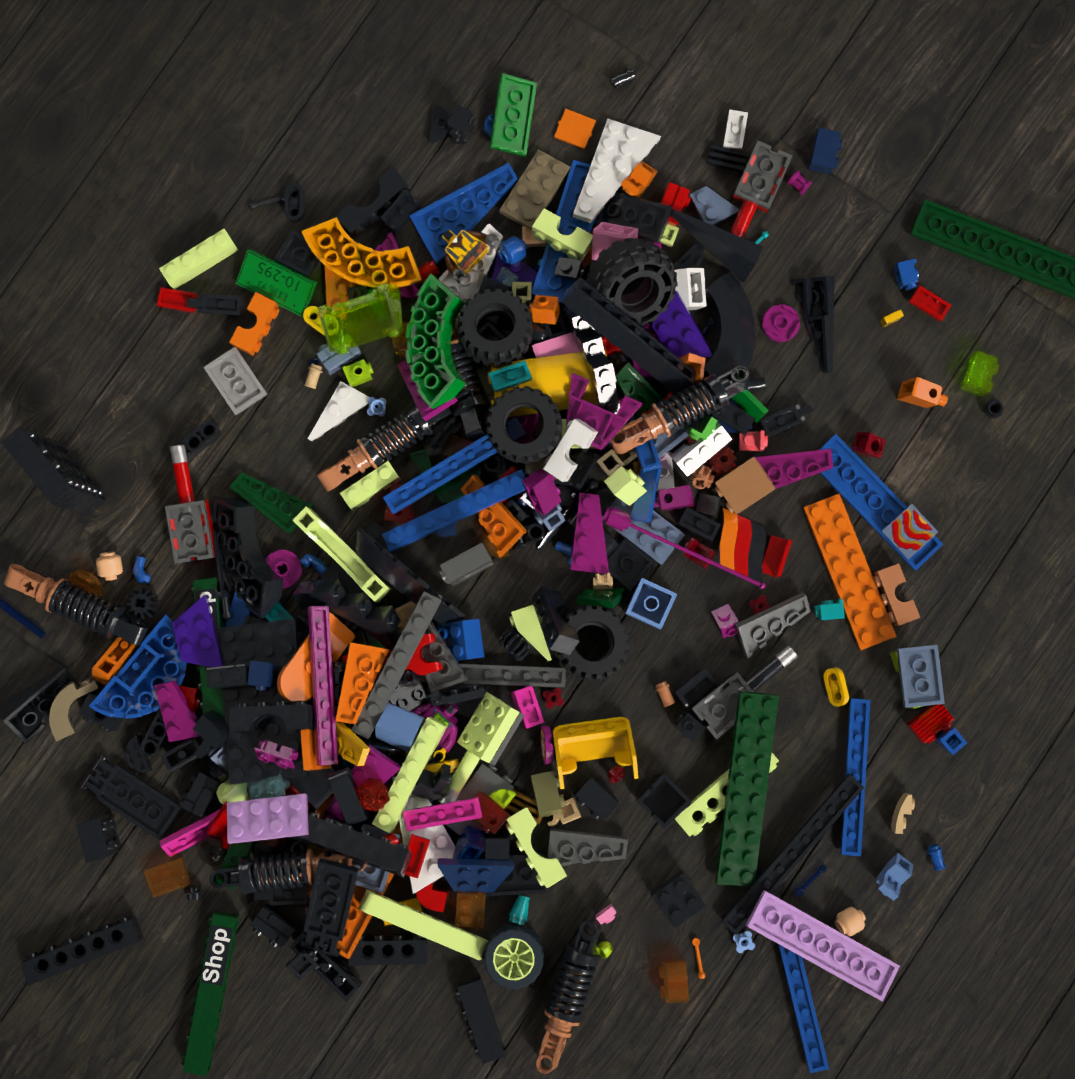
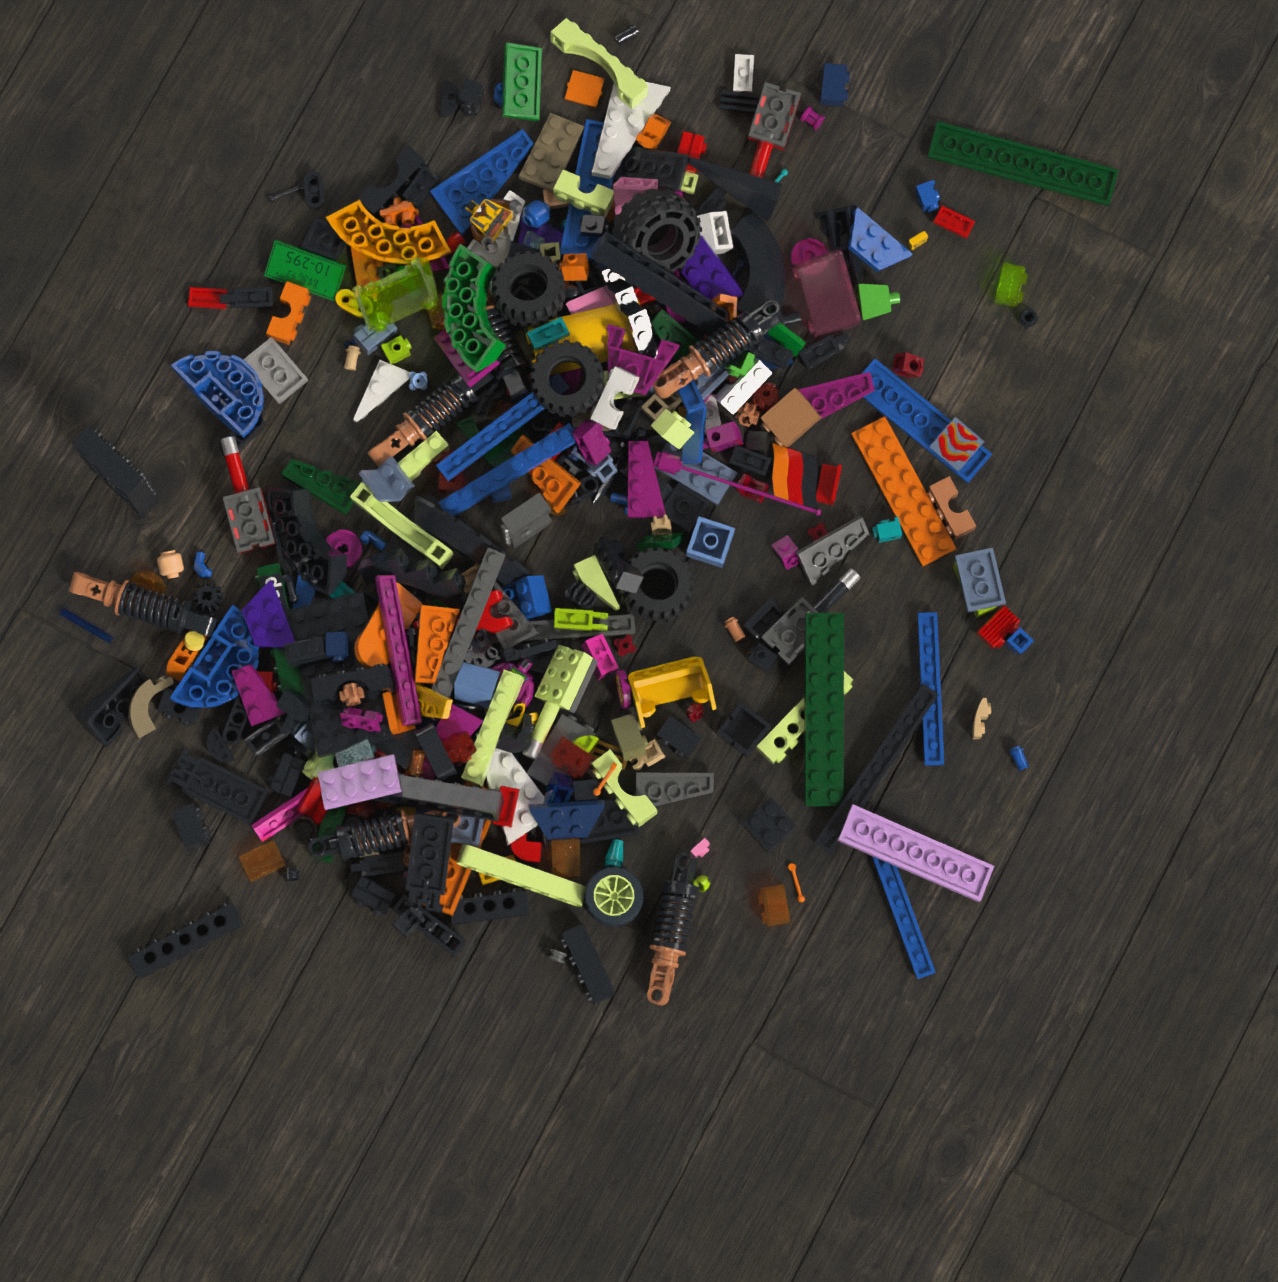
camera: 10 degrees left, 5 degrees down
yellowish green brick [159,229,238,289] -> none
dark green brick [181,911,240,1076] -> none
dark pink plate [403,797,483,831] -> none
sand blue wing [689,186,739,226] -> none
light blue plate [733,931,755,953] -> none
coral bracket [739,430,768,452] -> none
clear blue hinge [795,865,827,896] -> none
yellow plate [824,667,849,707] -> none
light nougat head [835,907,866,936] -> none
medium blue brick [876,853,913,901] -> none
orange torso [897,377,948,408] -> none
none -> blue brick [171,351,264,437]
none -> light yellow tile [184,631,204,651]
none -> nougat gear [339,683,364,706]
none -> sand blue bracket [359,457,414,502]
none -> orange hips [380,197,419,226]
none -> clear orange pin [408,750,425,776]
none -> dark grey bush [548,949,567,964]
none -> yellowish green arch [551,18,648,109]
none -> lime hinge [554,608,608,631]
none -> orange hinge [593,762,617,796]
none -> clear pink windscreen [792,249,861,338]
none -> wing [848,208,912,272]
none -> bright green torso [854,284,900,321]

